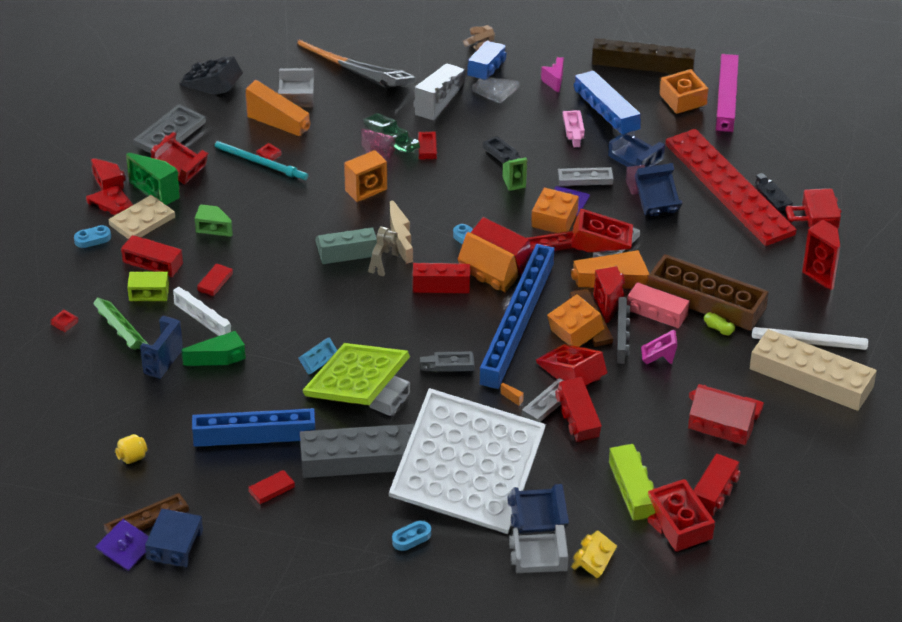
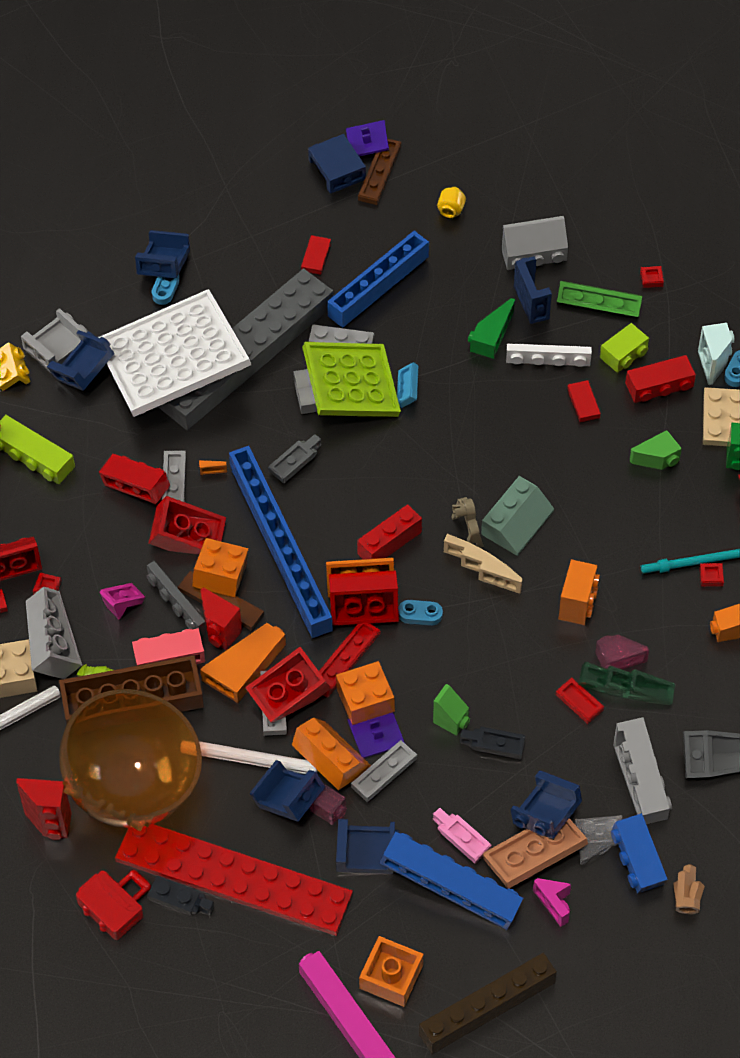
camera: 140 degrees right, 15 degrees up
none -> light grey wedge [26,587,82,679]
none -> clear orange windscreen [59,689,202,831]
none -> dark blue panel [135,230,190,278]
none -> white axle [183,739,318,774]
none -> orange slope [292,718,371,790]
none -> light grey plate [309,324,374,344]
none -> nougat plate [483,818,588,888]
none -> light grey slope [502,216,568,270]
none -> dark blue panel [510,770,582,839]
none -> light aqua slope [698,323,734,385]

